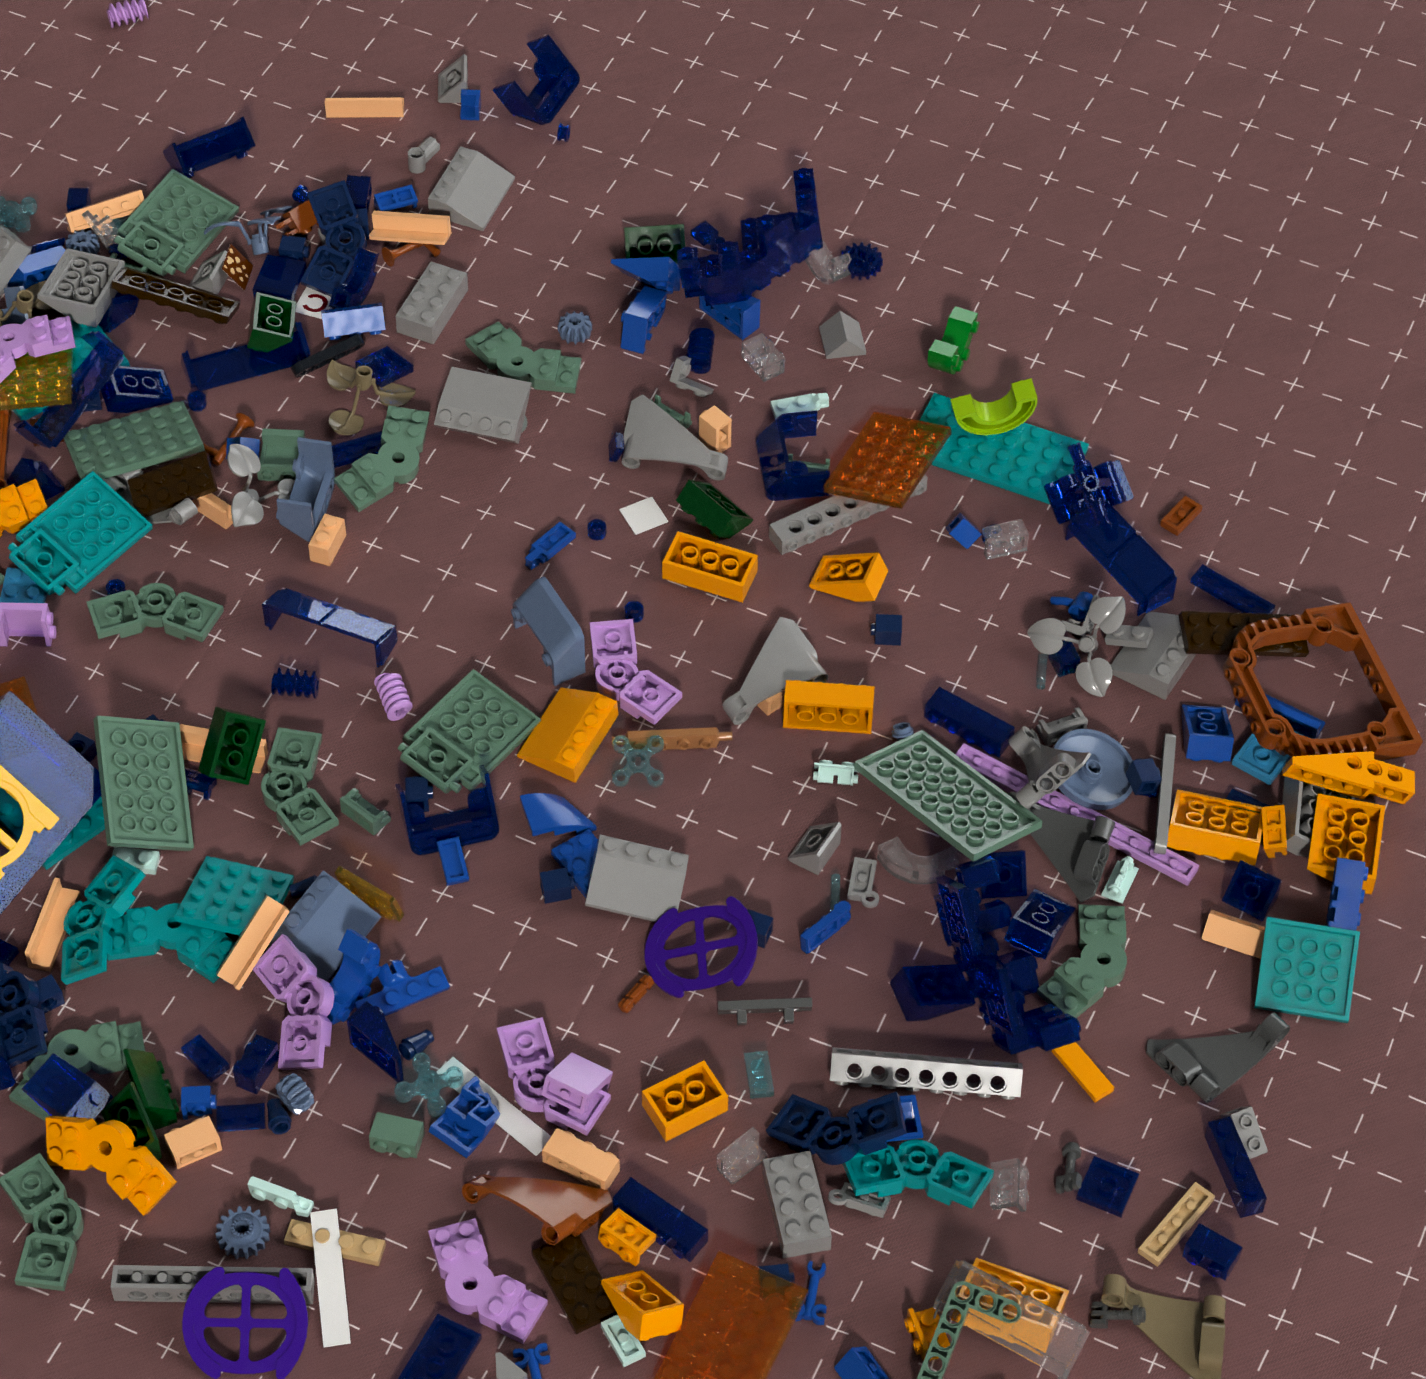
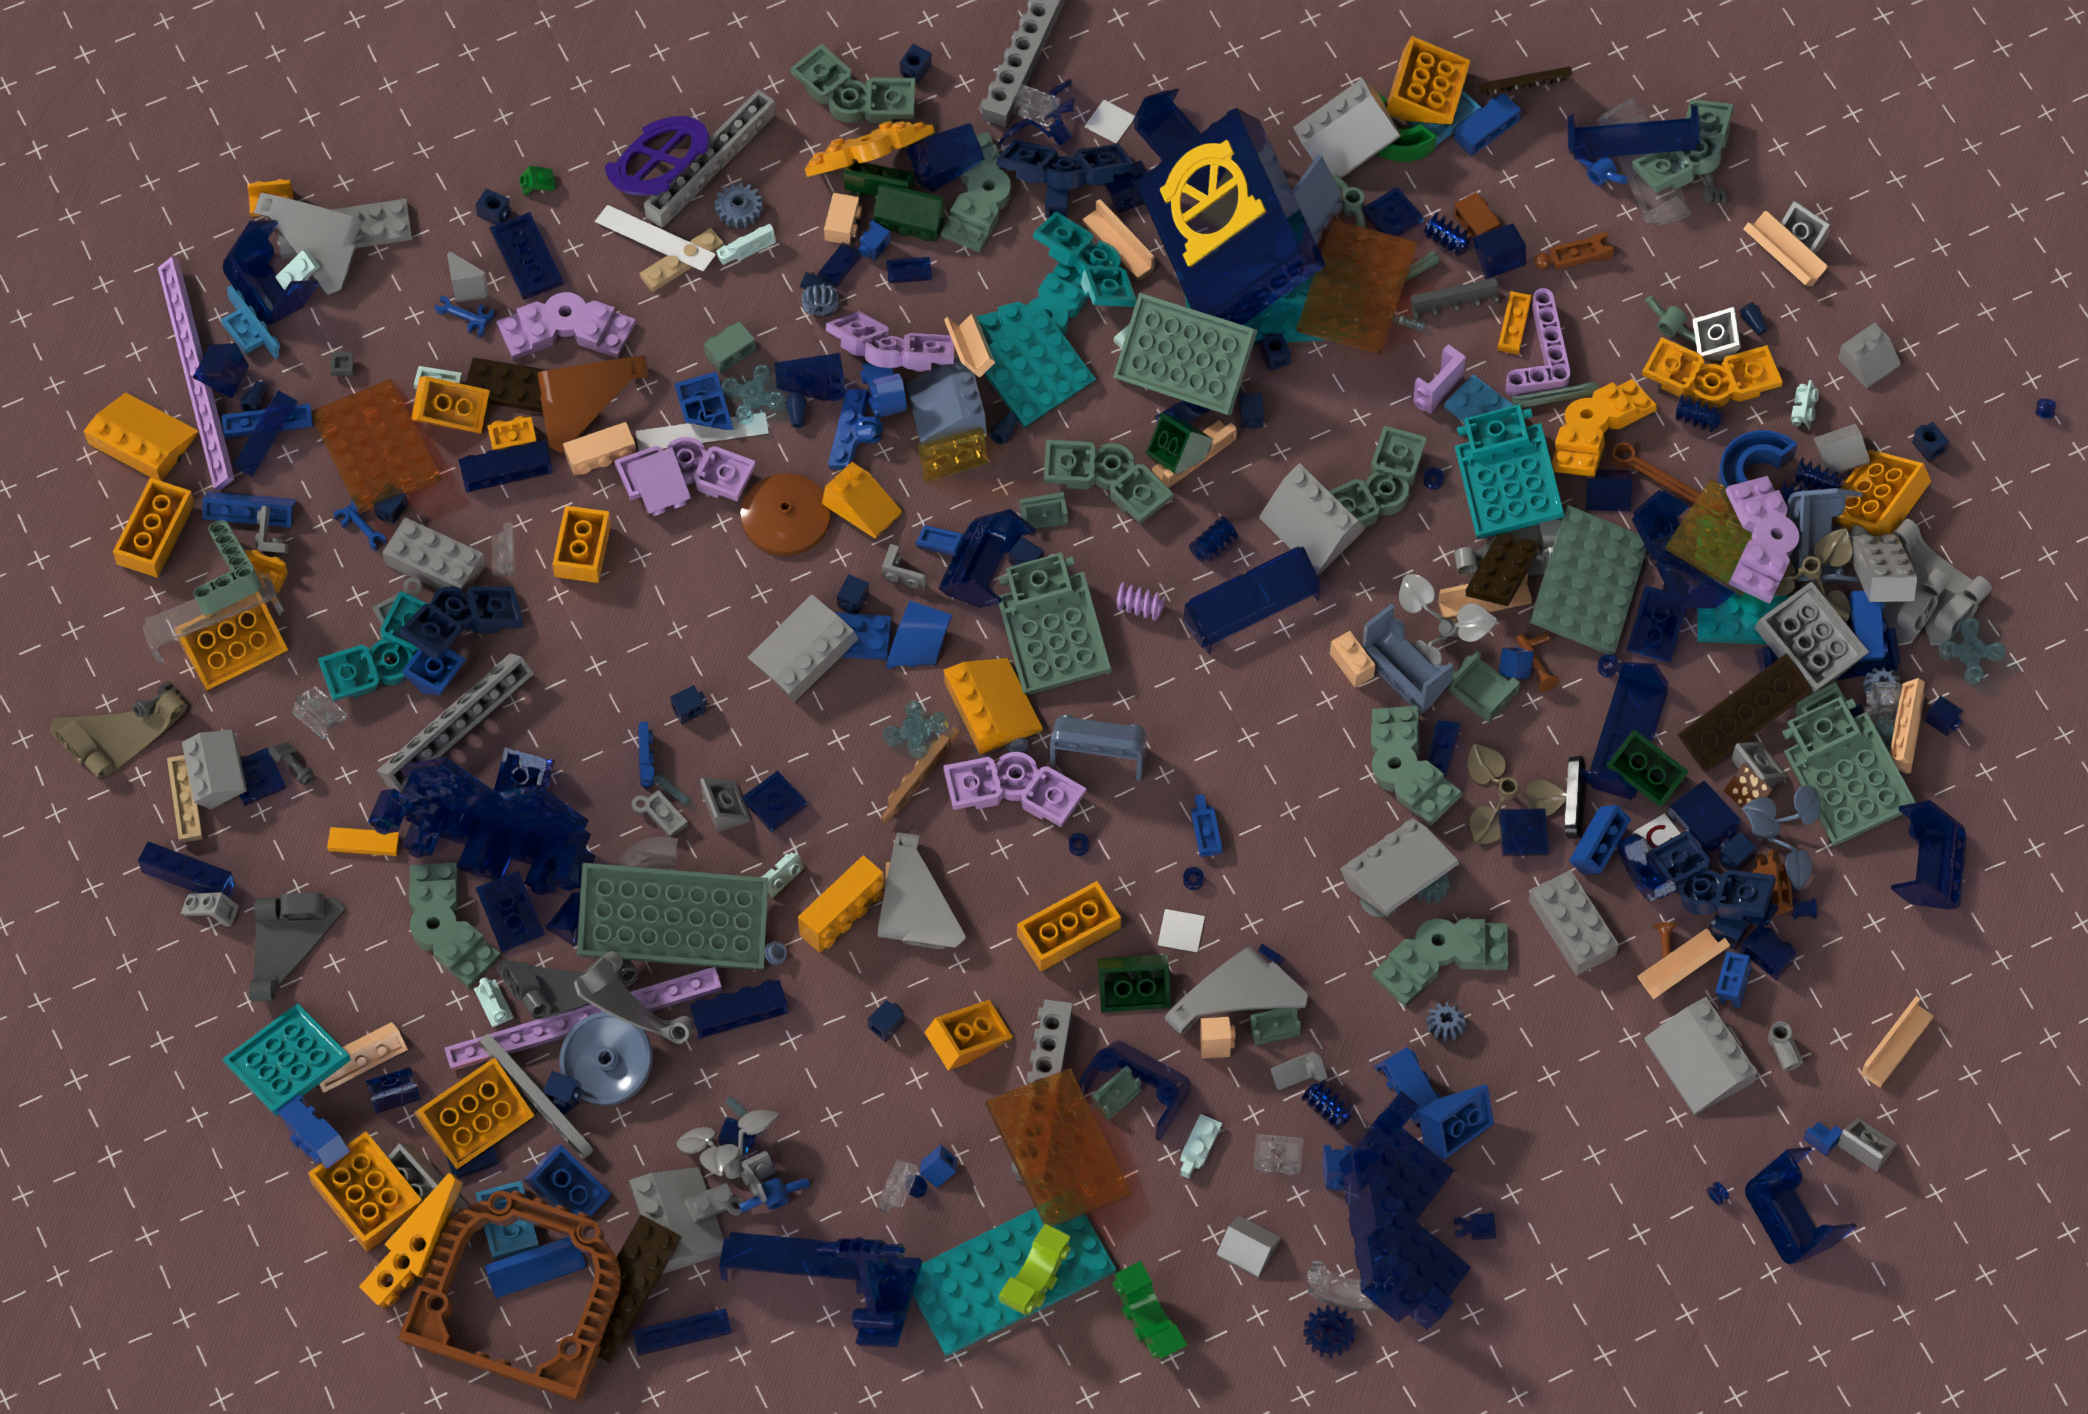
camera: 130 degrees right, 10 degrees up
clear blue brick [232,1034,279,1095] -> none
dark orange axle [618,975,655,1013] -> none
dark green slope [623,224,687,265] -> none
dark purple window [644,896,758,998] -> none
dark grey hinge [717,998,812,1026] -> none
clear light blue plate [744,1051,774,1099] -> none
light grey hinge [1036,707,1088,746] -> none
dark orange plate [1160,496,1202,536] -> none
clear blue brick [1182,1223,1243,1281] -> none
light orange hinge [1261,805,1287,858] -> none
none -> light grey slope [182,730,247,809]
none -> light grey bracket [255,506,289,554]
none -> dark orange dish [741,473,831,556]
none -> clear blue plate [742,770,807,832]
none -> light orange slope [822,462,902,539]
none -> light grey bracket [882,544,927,589]
none -> light grey slope [1259,463,1366,576]

